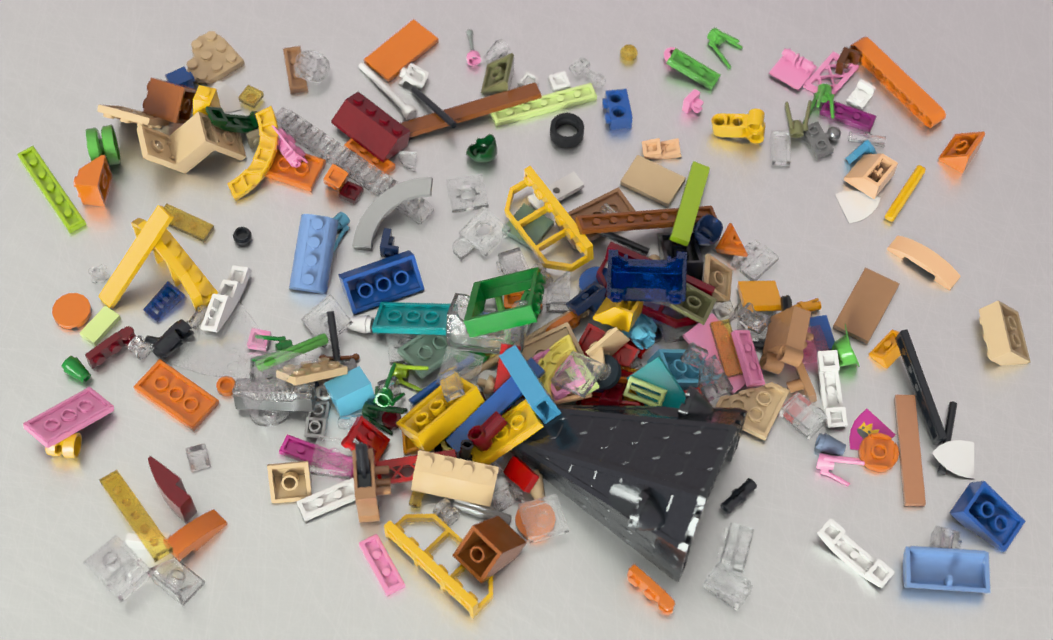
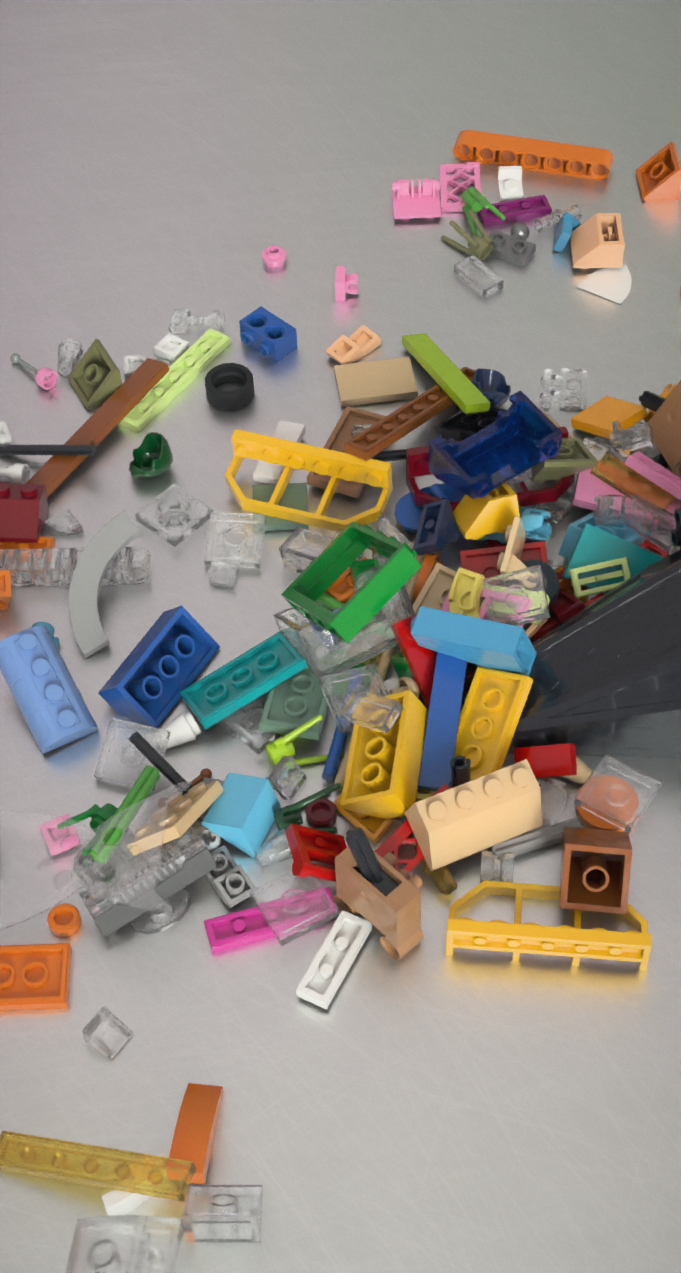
camera: 35 degrees left, 10 degrees down
dark red slope [148,456,197,523] -> none
tan slope [267,461,312,504] -> none
dark red tile [338,181,364,204] -> none
bright pink tile [359,534,405,596] -> none
green plant [373,363,405,407] -> none
dark blue bracket [380,228,399,258] -> none
dark red piece [468,411,508,451] -> none
clear yellow plate [620,44,638,61] -> none
bright green tile [666,48,721,91] -> none
bright green plant [707,28,743,68] -> none
yellow piece [711,109,766,144] -> none
orange tile [715,223,748,257] -> none
reddish brown bracket [835,47,861,75] -> none
yellow axle [885,165,926,222] -> none

